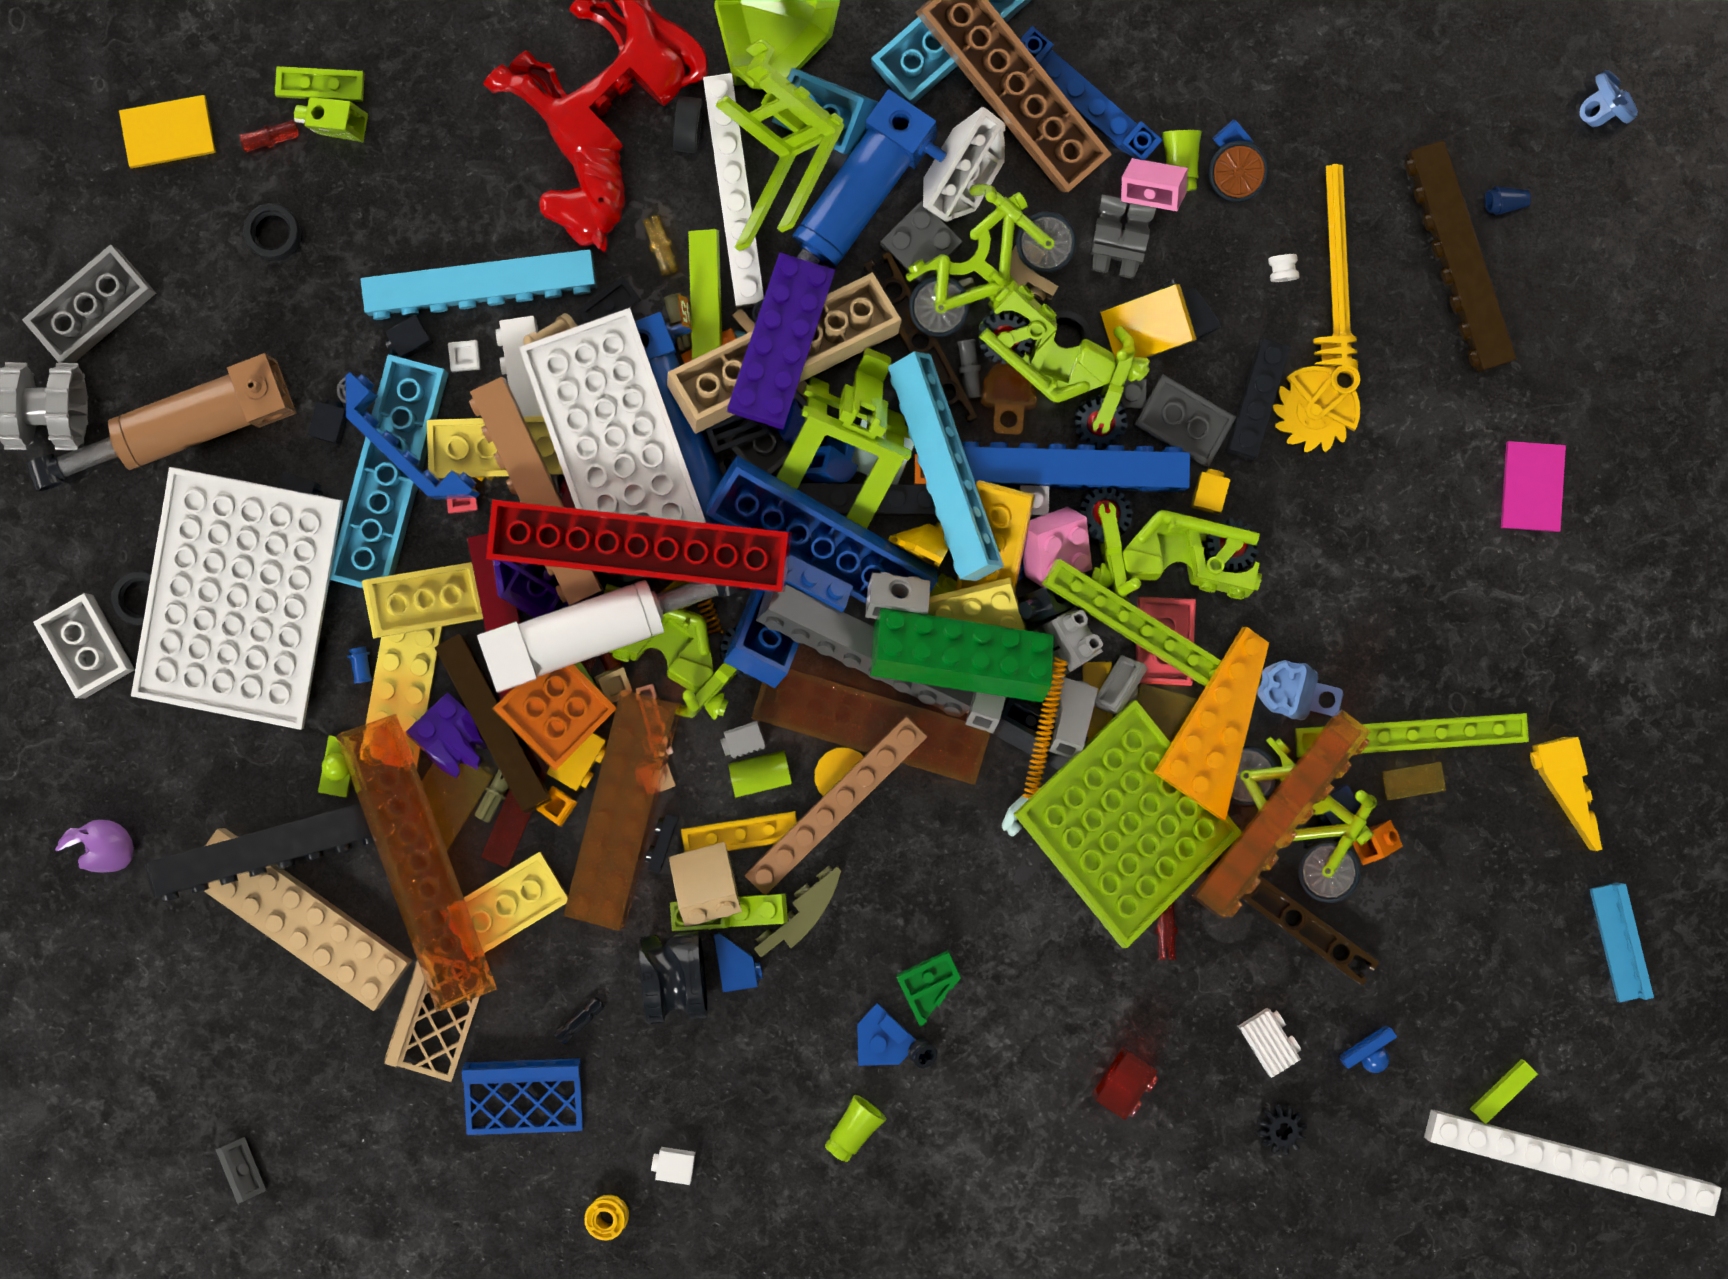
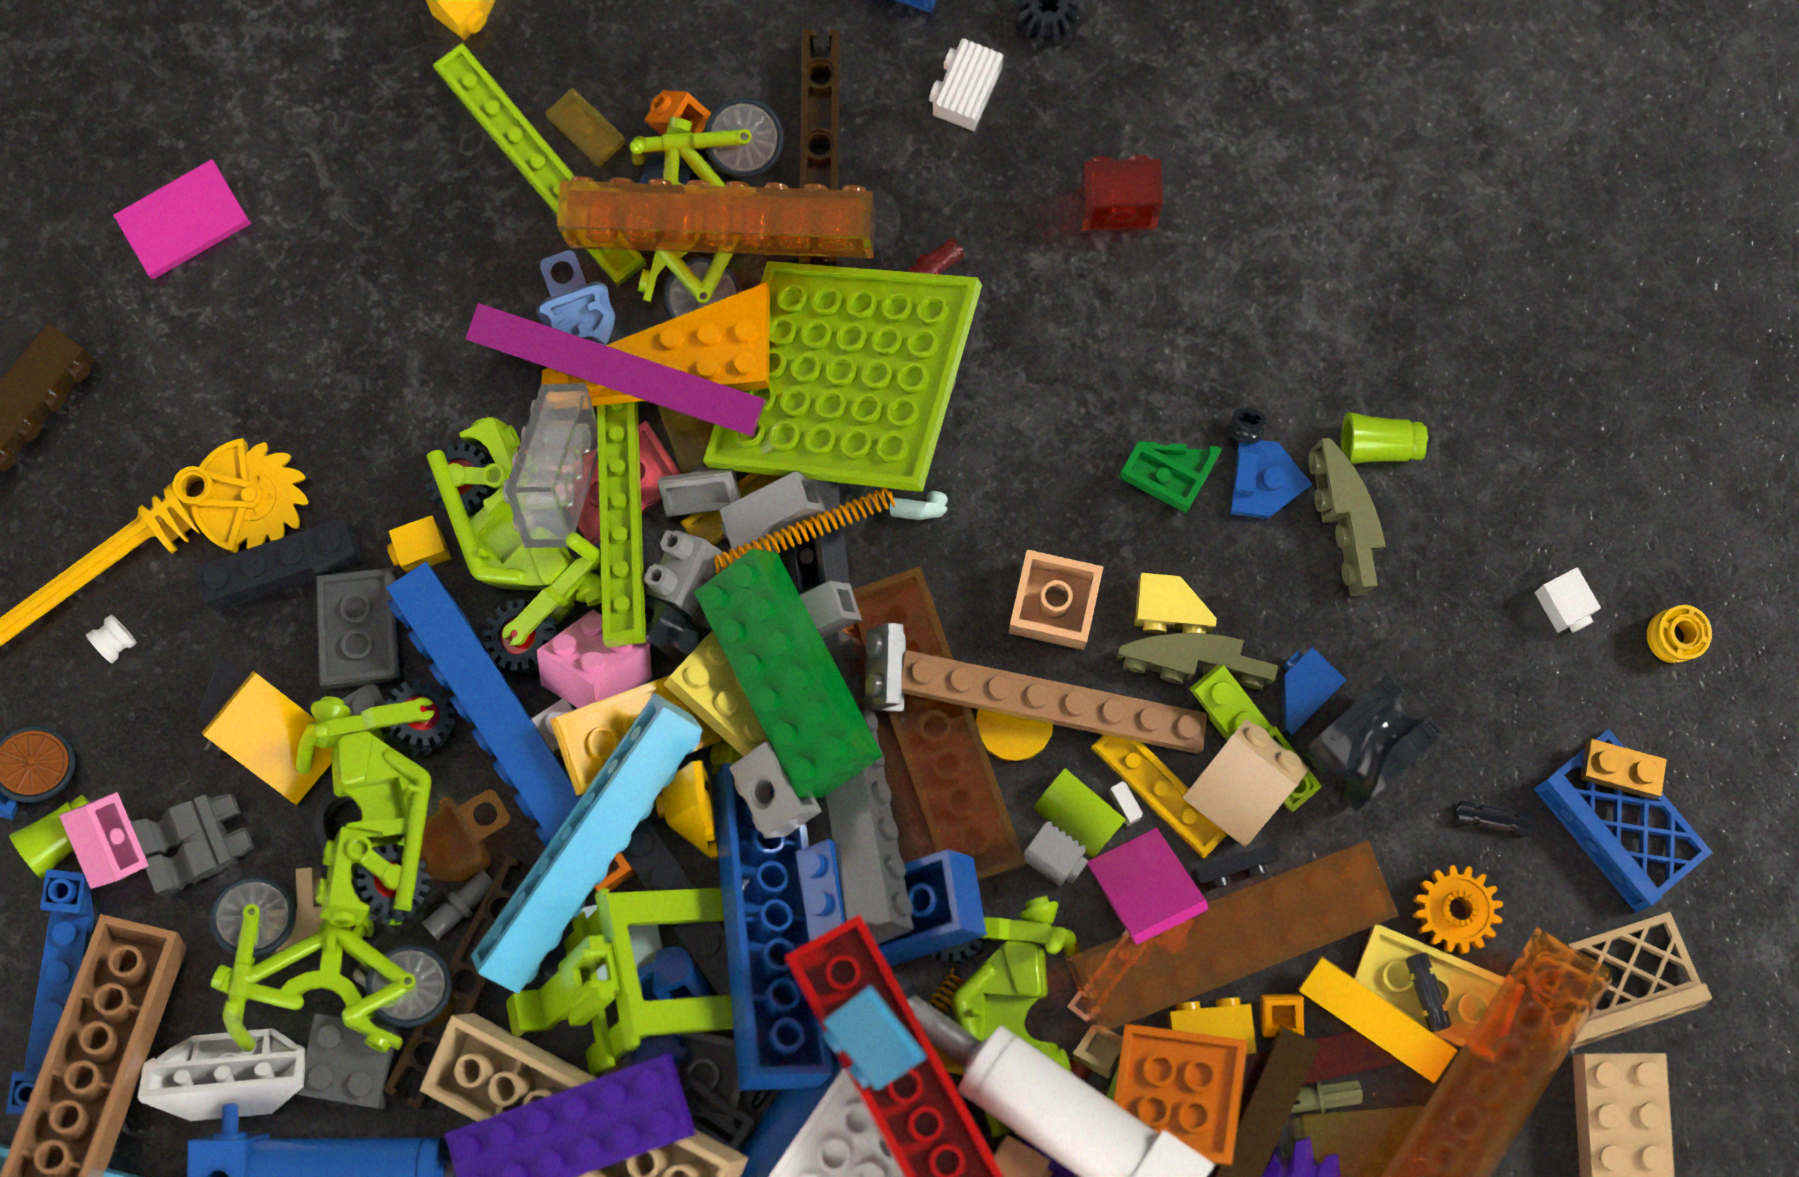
camera: 125 degrees left, 10 degrees down
none -> magenta tile [466,303,766,437]
none -> clear brick [503,383,598,548]
none -> dark azure slope [821,986,926,1091]
none -> dark grey bracket [865,623,906,712]
none -> light nougat brick [1008,550,1103,650]
none -> dark pink tile [1087,828,1209,945]
none -> white tile [1108,781,1143,827]
none -> light yellow slope [1134,573,1216,634]
none -> yellow tile [1298,956,1457,1083]
none -> olive slope [1308,438,1386,596]
none -> black axle [1406,952,1452,1032]
none -> light orange gear [1412,865,1503,954]
none -> plate [1580,739,1667,800]

